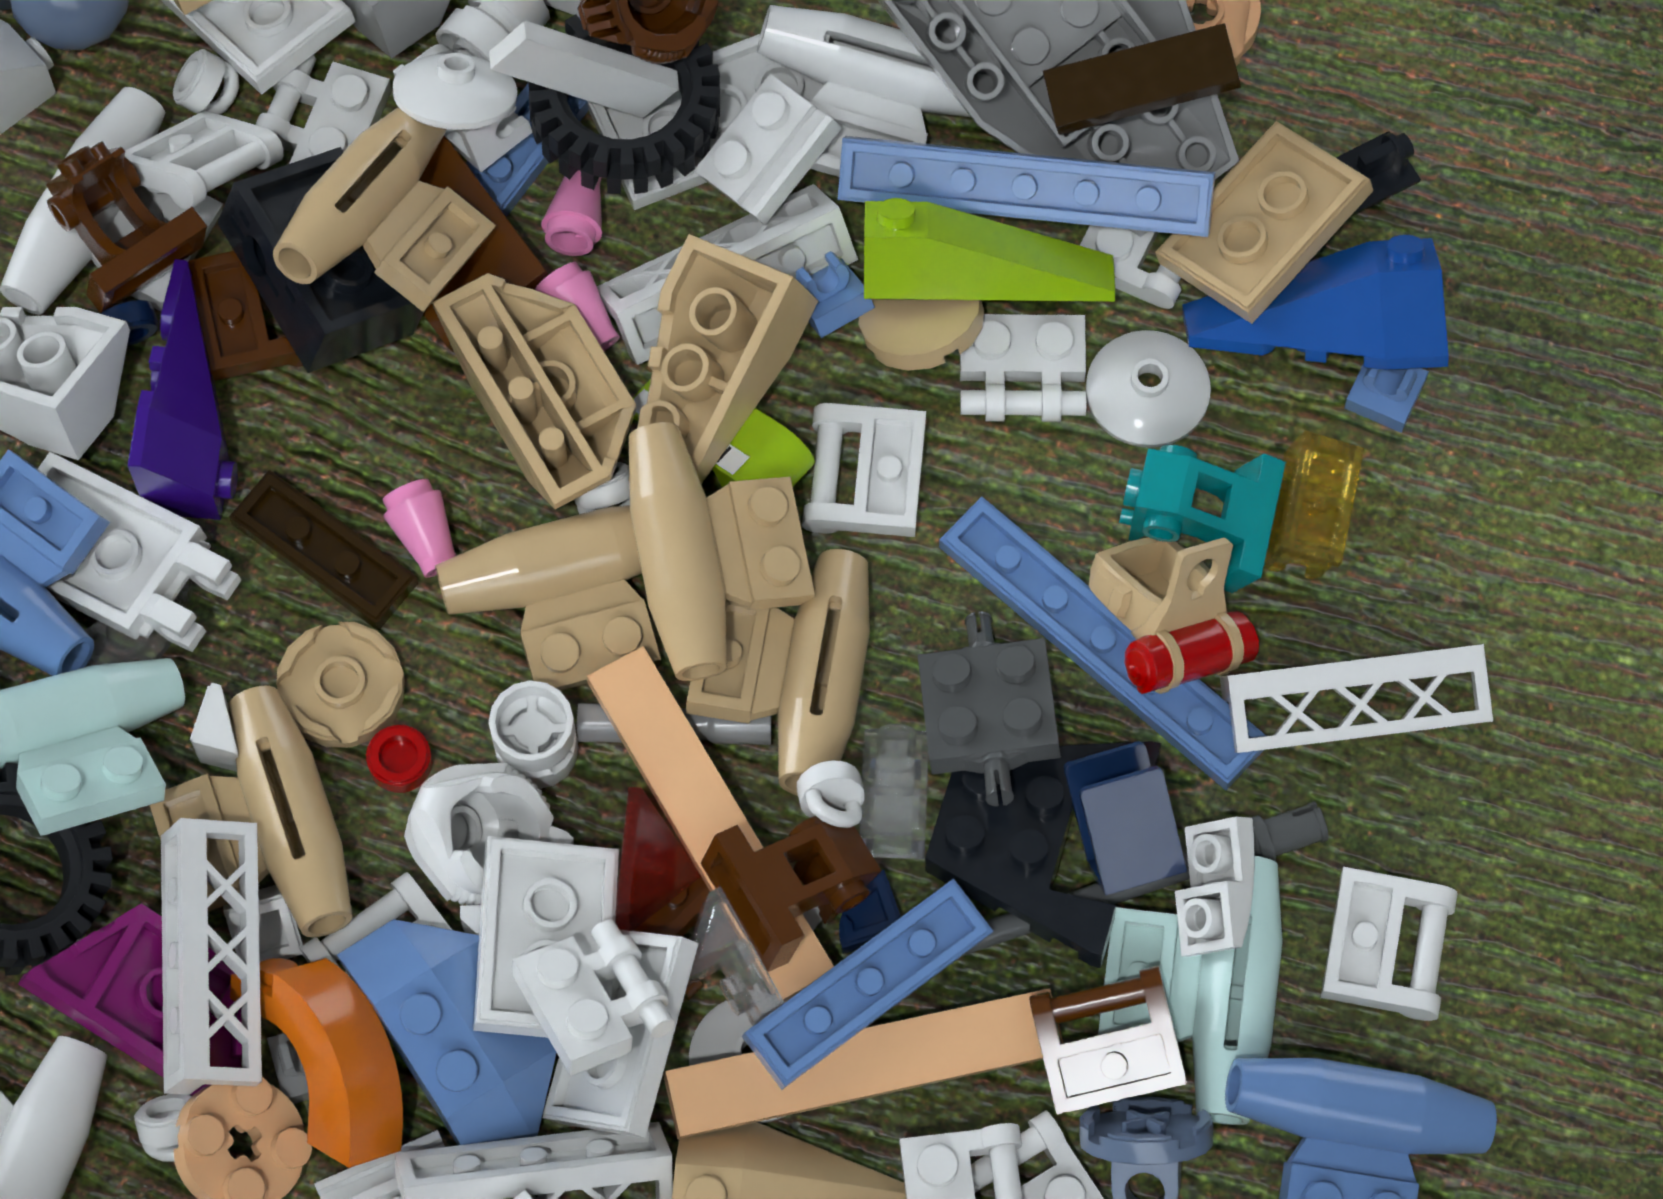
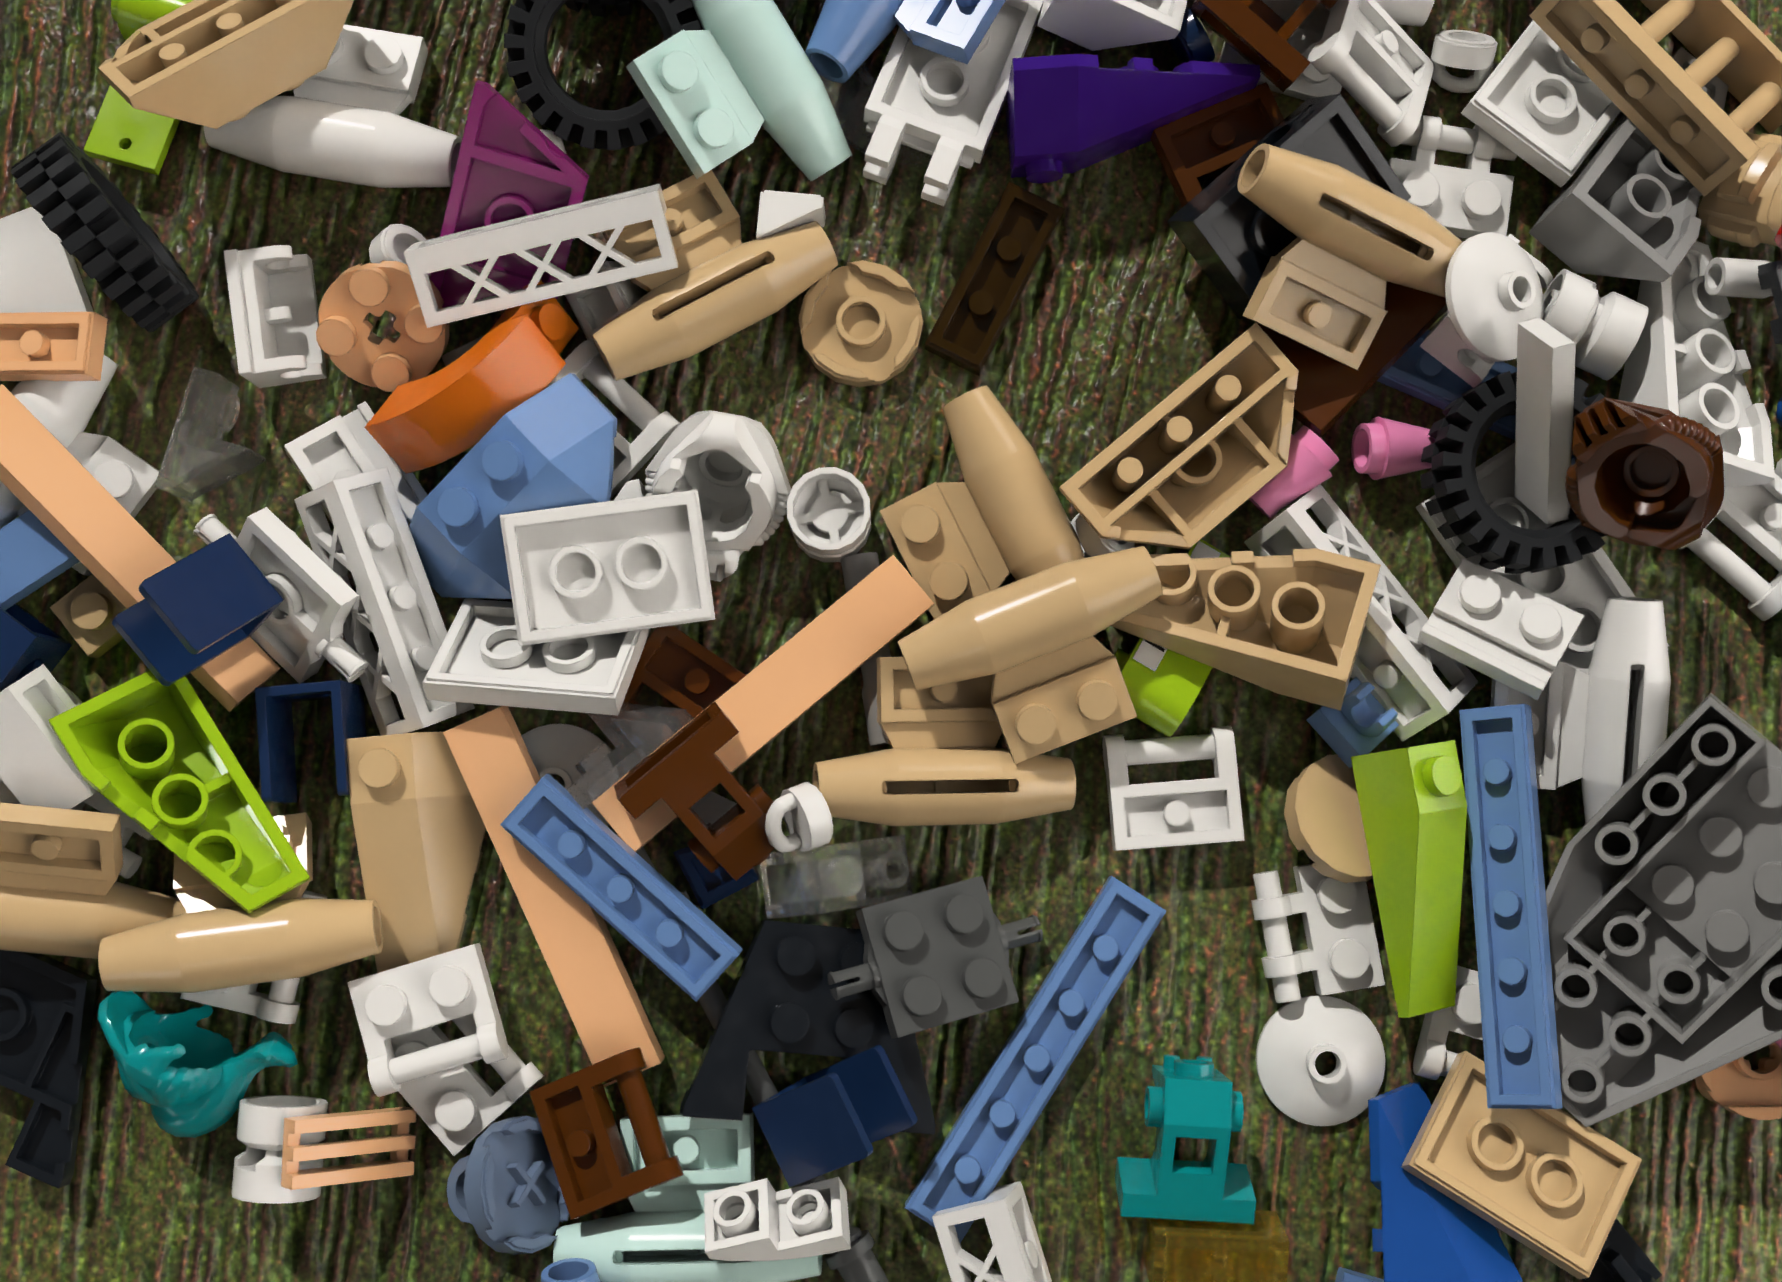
camera: 80 degrees right, 15 degrees up
red tile [366,725,433,793] -> none
bright pink cone [383,479,457,578] -> none
white plate [512,919,675,1076] -> none
clear red slope [615,787,701,931] -> none
dark brown tile [1043,23,1241,135] -> none
tan piece [1089,537,1259,694] -> none

